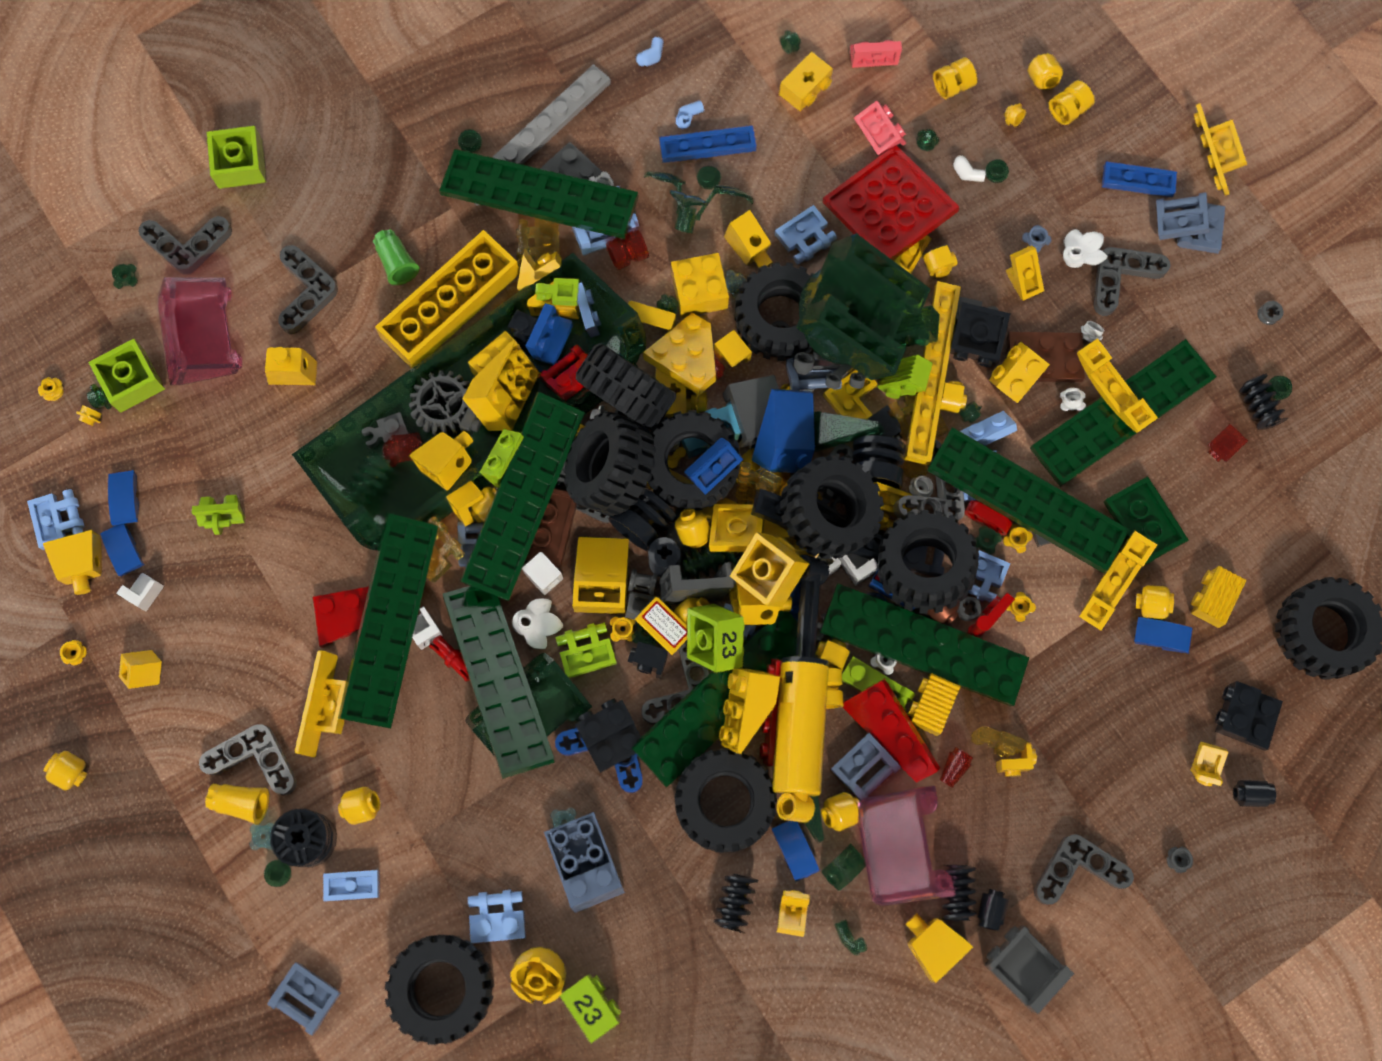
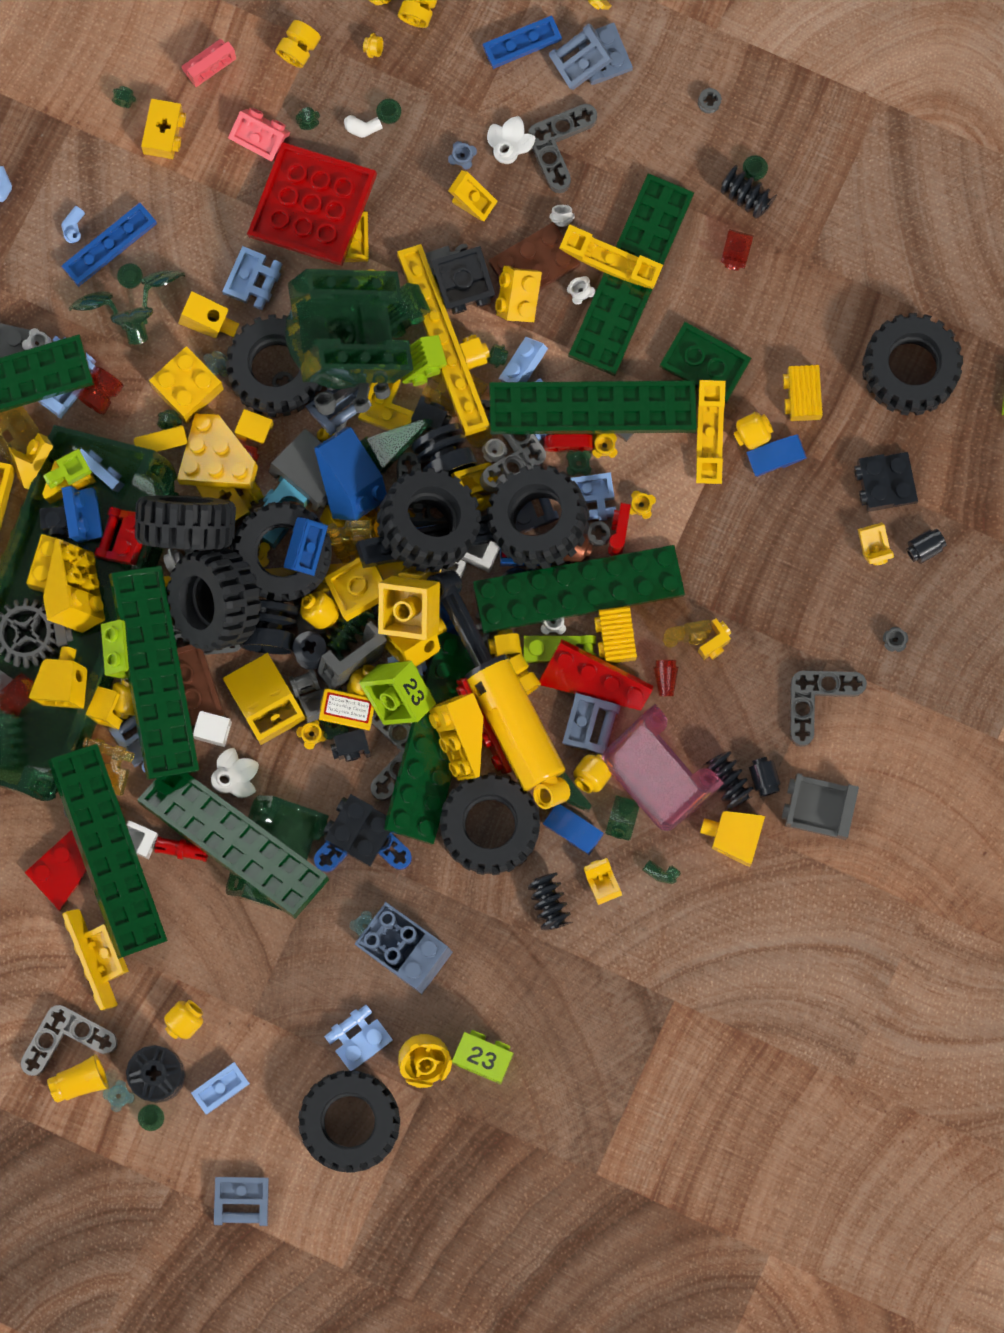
camera: 30 degrees left, 5 degrees up
lime plate [555,622,617,679] -> none
yellow plate [923,245,957,278] -> none

